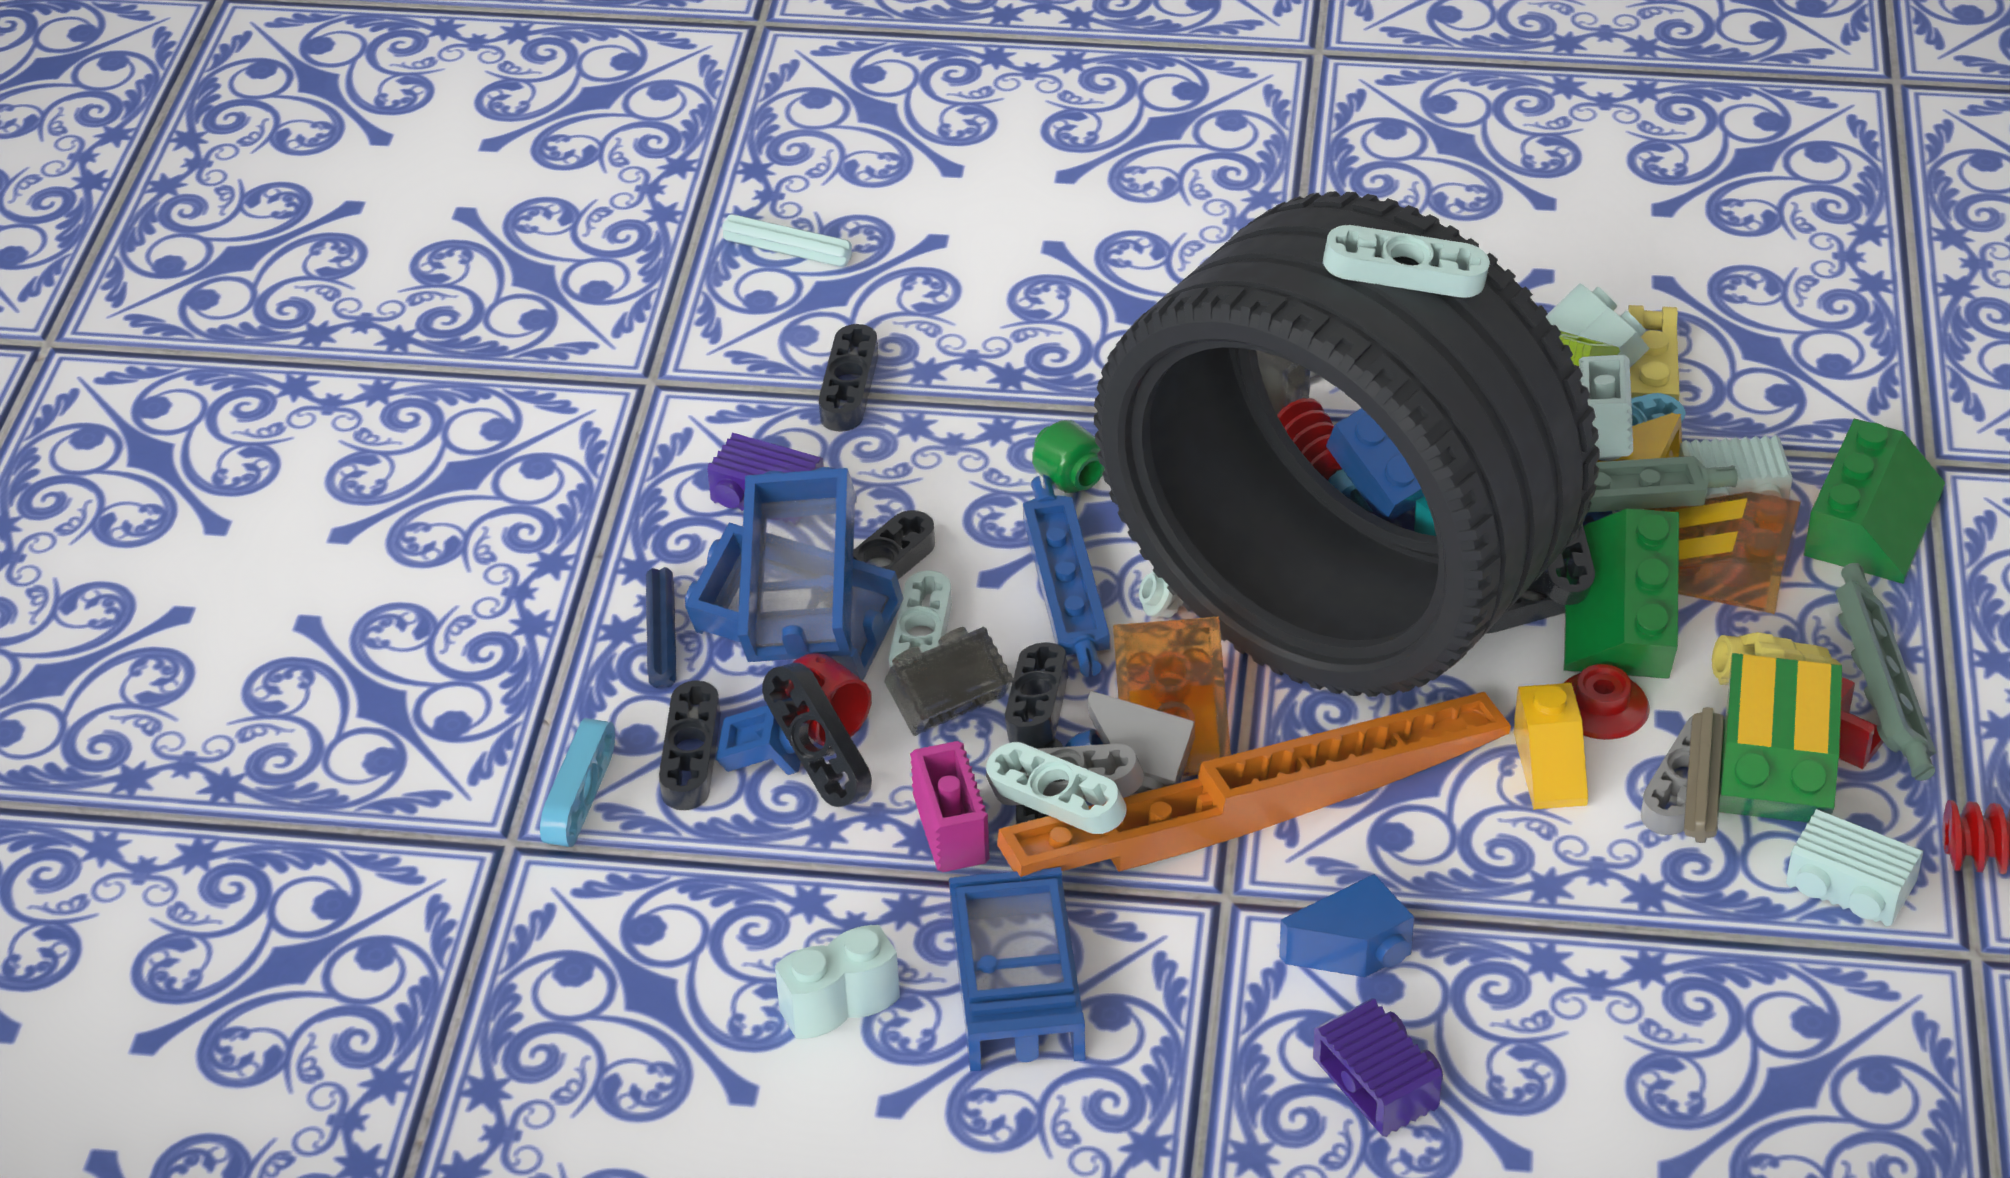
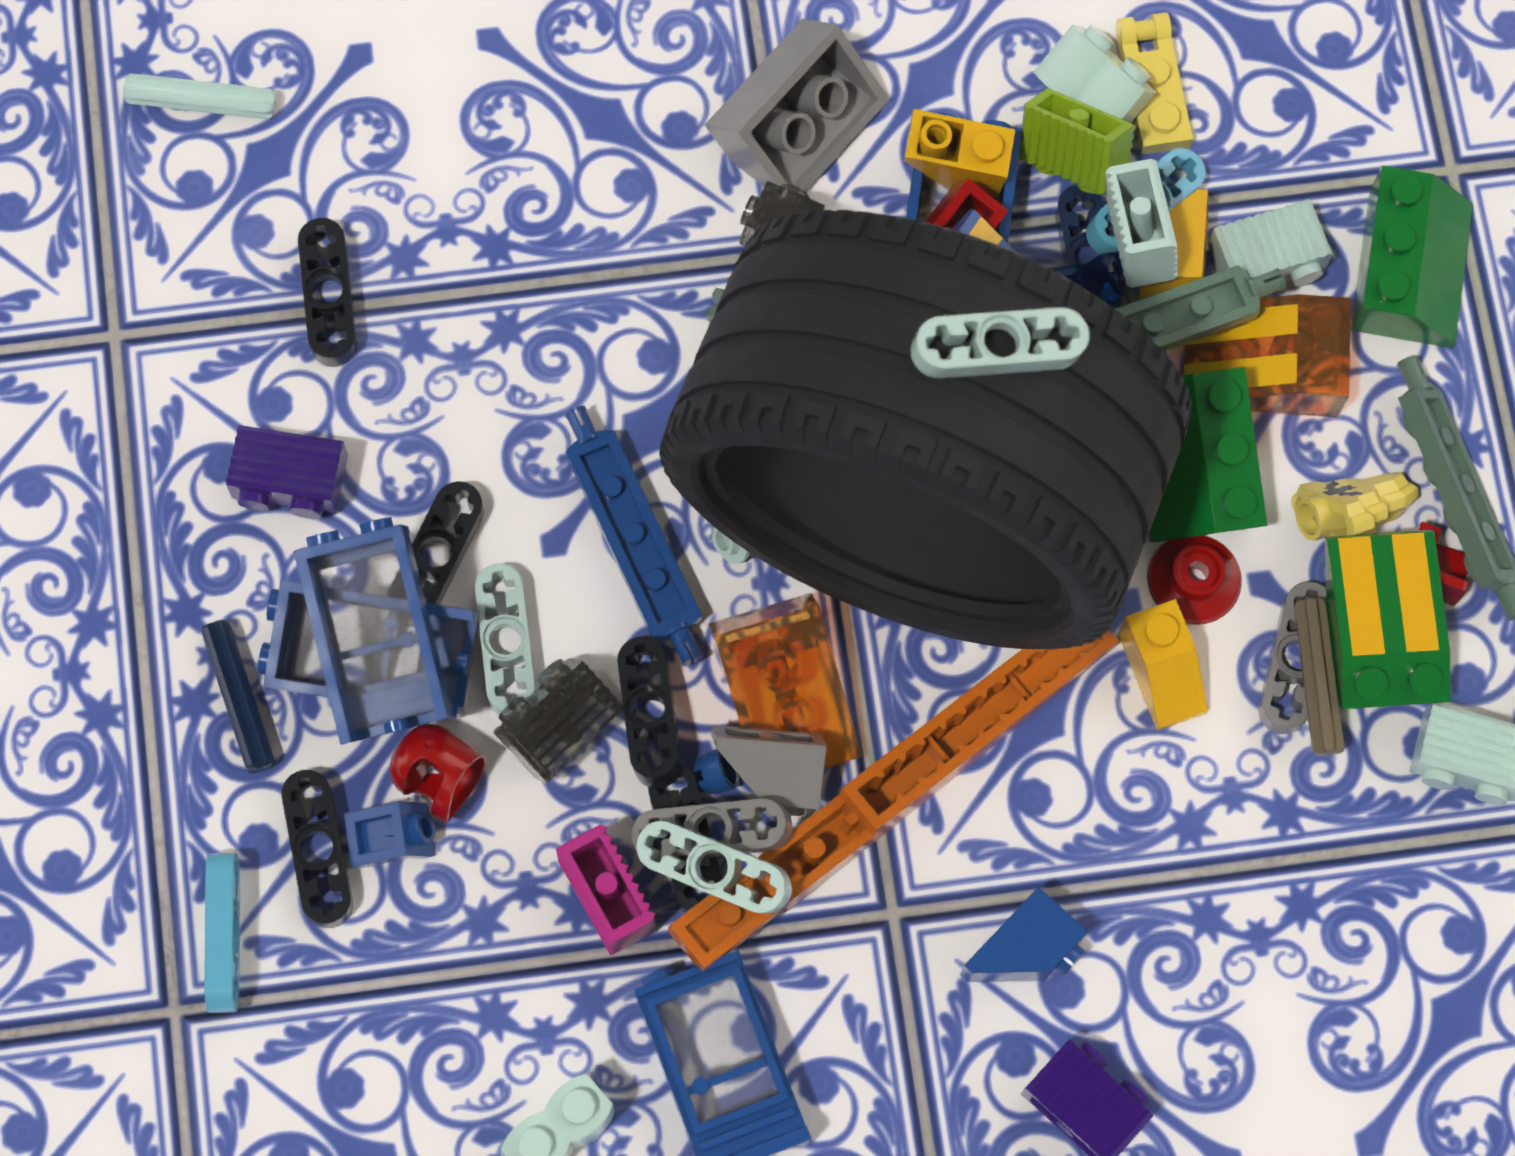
camera: 20 degrees left, 30 degrees up
black beam [762,663,872,807] -> none
green head [1032,420,1105,493] -> none

